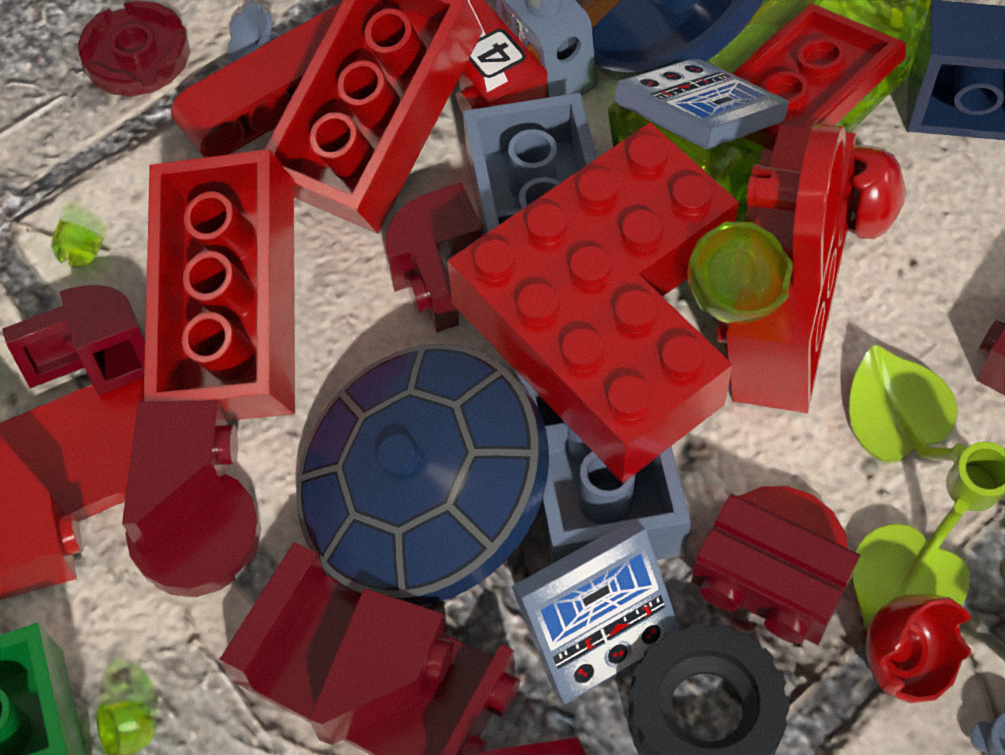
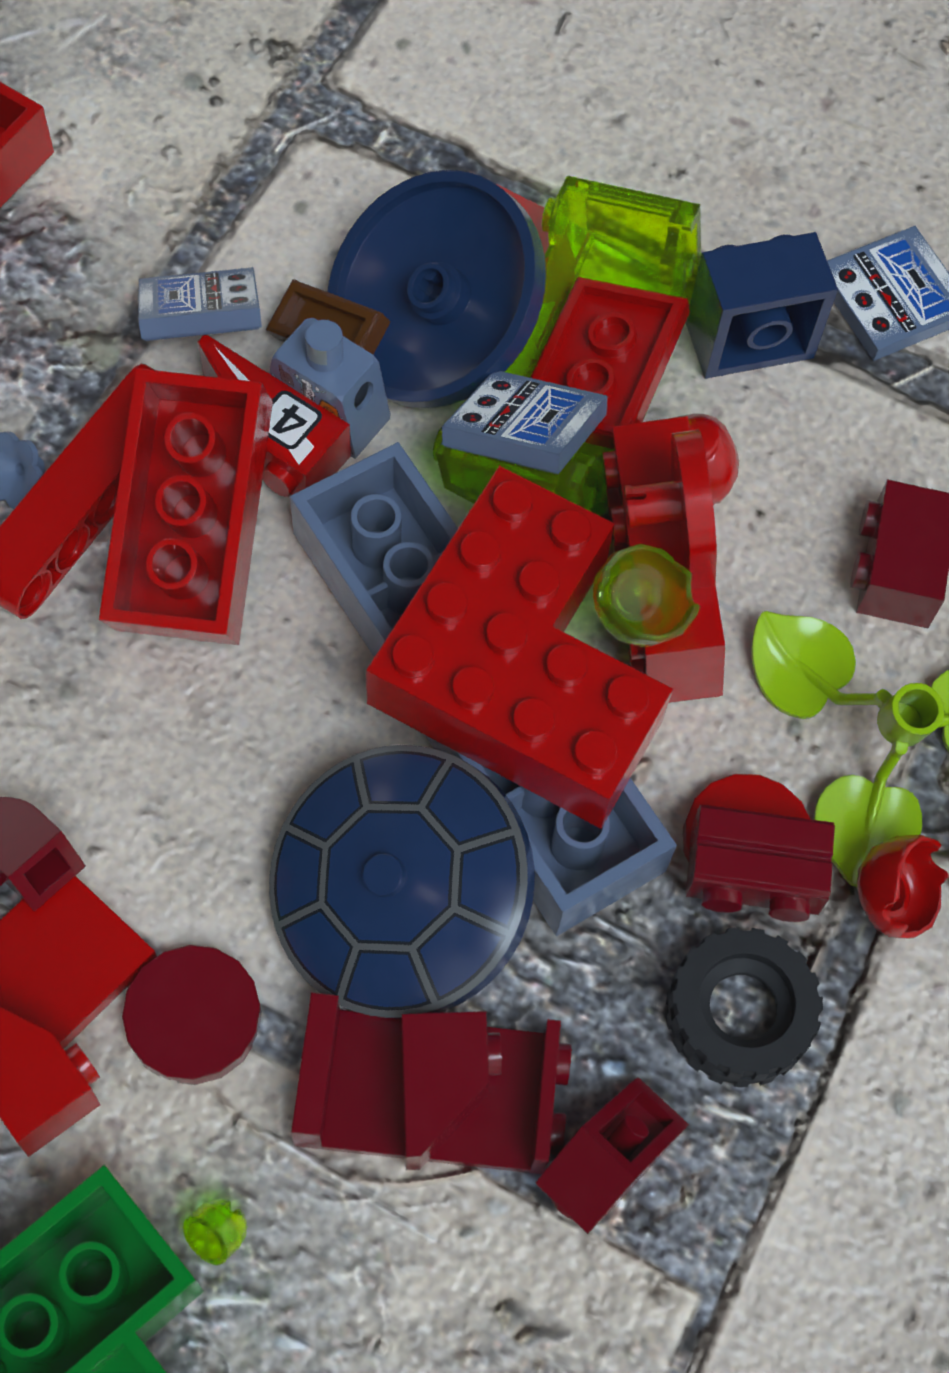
camera: 30 degrees left, 5 degrees up
dark red slope [122,400,238,551] -> none
red brick [143,149,295,421] -> none
dark red brick [386,182,482,332] -> none
tile [511,518,680,705] -> none

